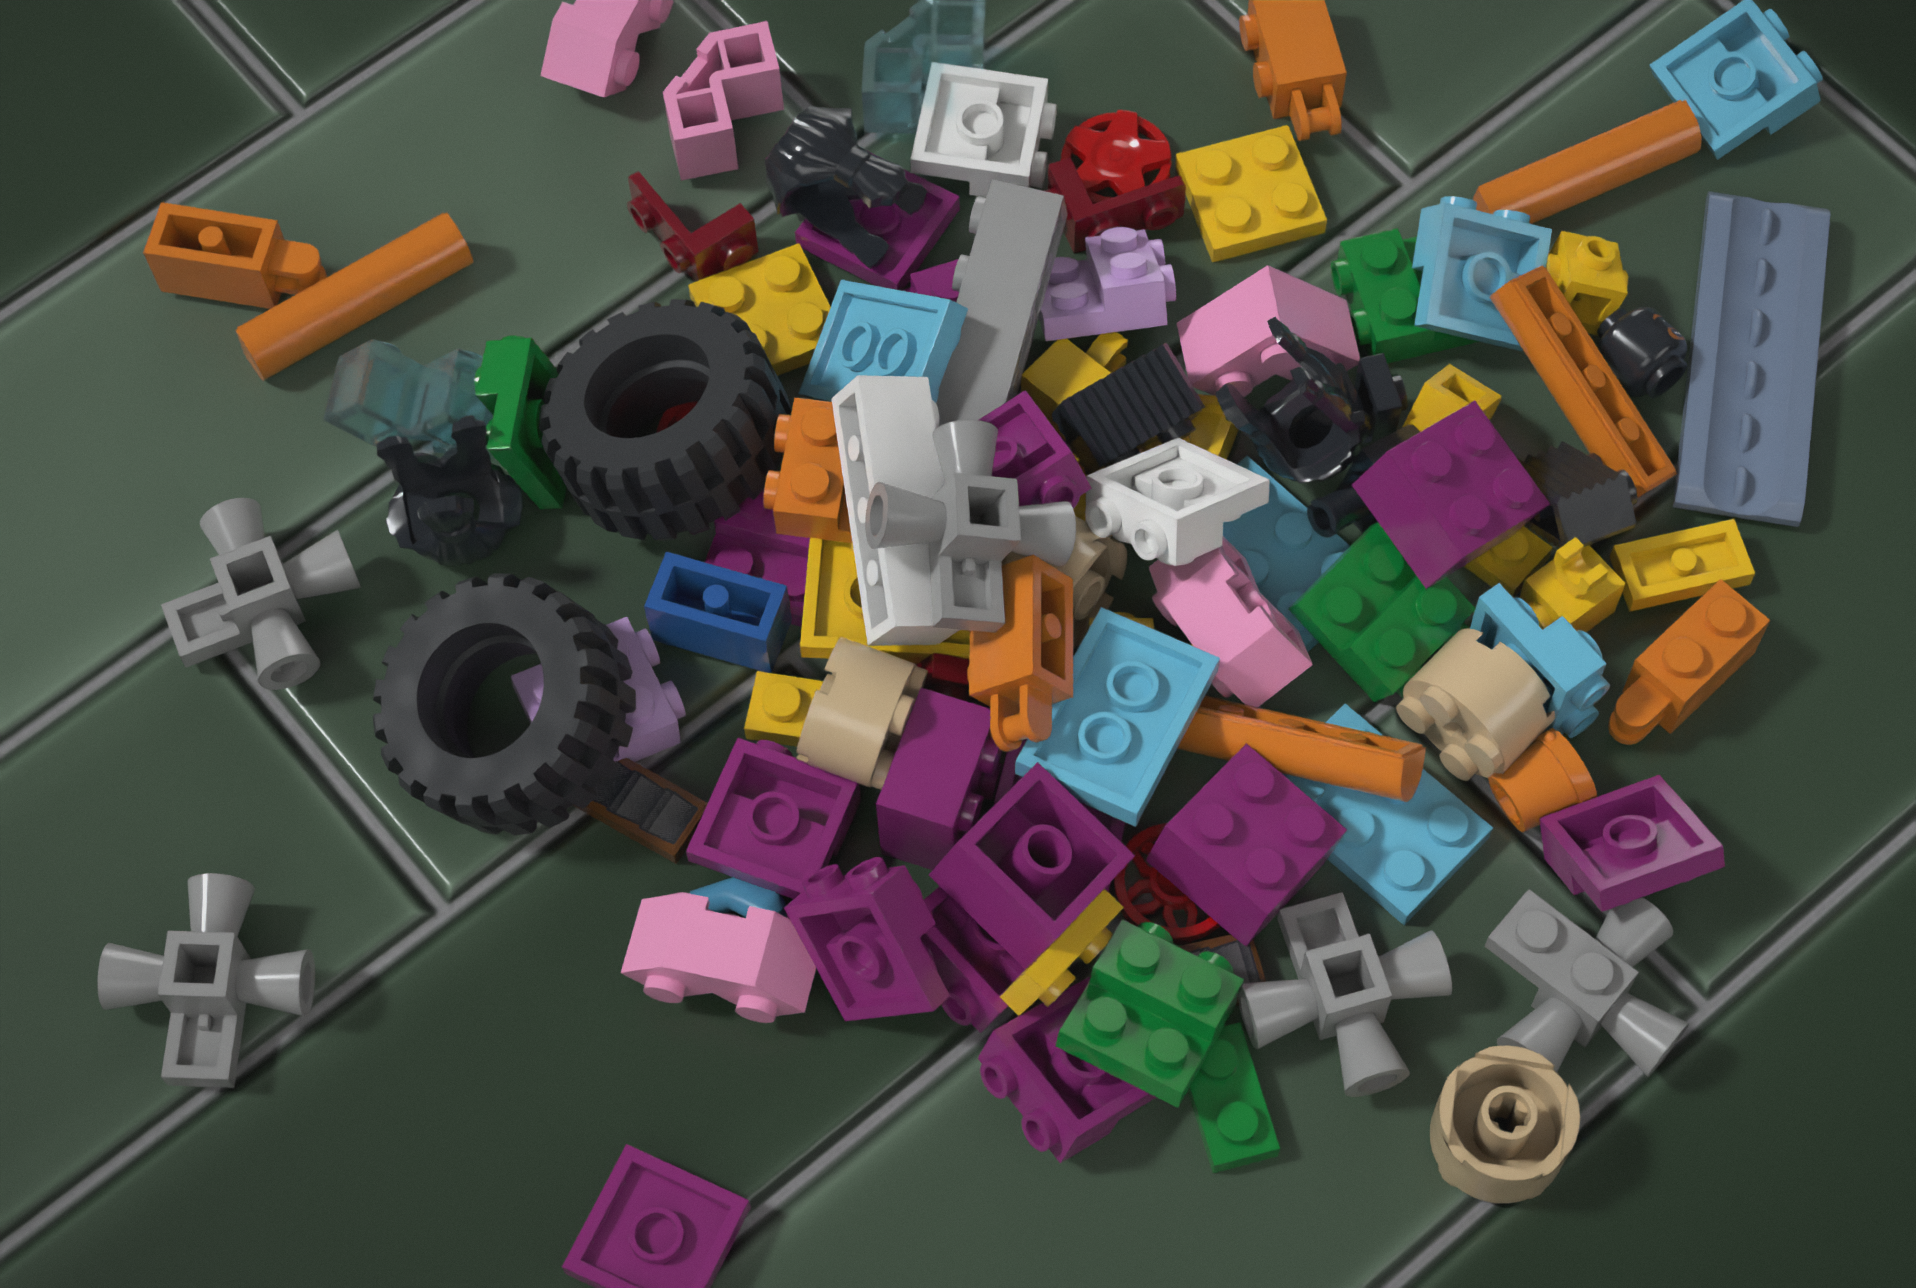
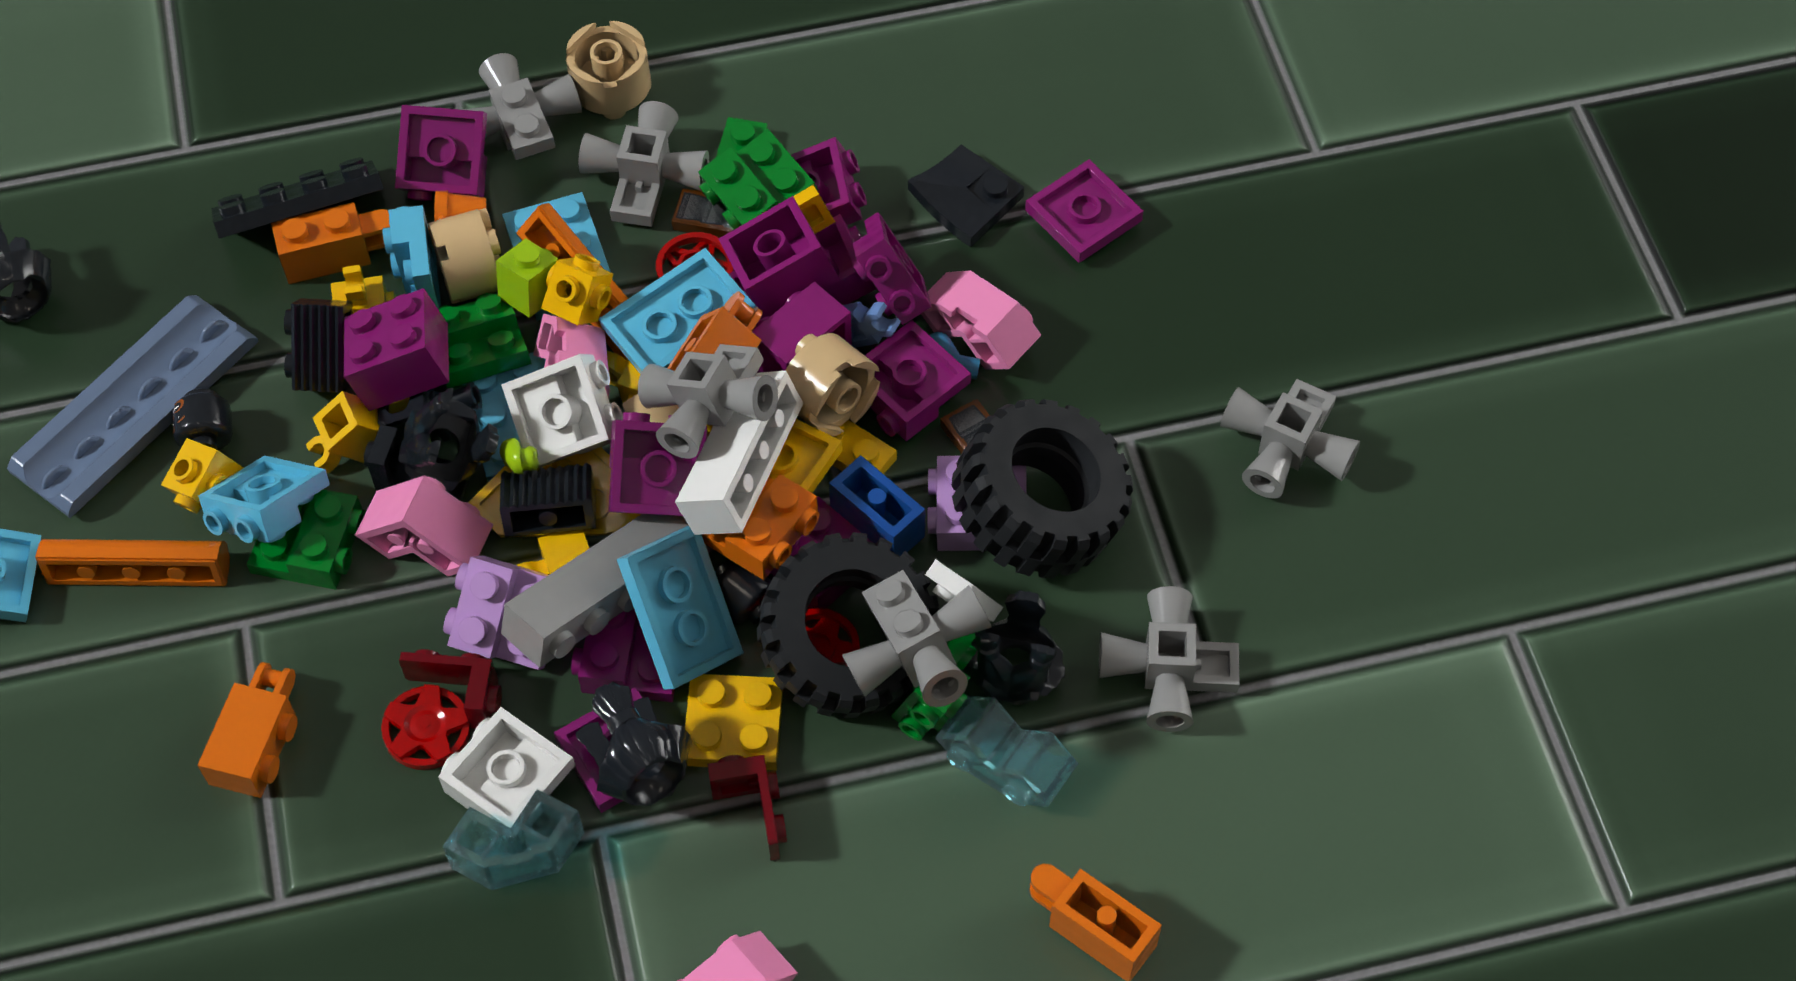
camera: 155 degrees left, 5 degrees down
orange brick [236,213,473,381] -> none
bright pink brick [663,21,784,181] -> none
magenta brick [1146,743,1347,947] -> none
yellow plate [1175,125,1327,263] -> none
orange brick [1489,265,1678,498] -> none
yellow plate [1610,519,1755,612] -> none
none -> black plate [211,157,384,239]
none -> lime brick [496,238,558,318]
none -> lime arm [500,438,539,474]
none -> yellow brick [541,254,614,325]
none -> light grey brick [842,570,992,707]
none -> medium blue plate [843,301,901,348]
none -> black plate [908,144,1024,248]
none -> white plate [925,559,1003,622]

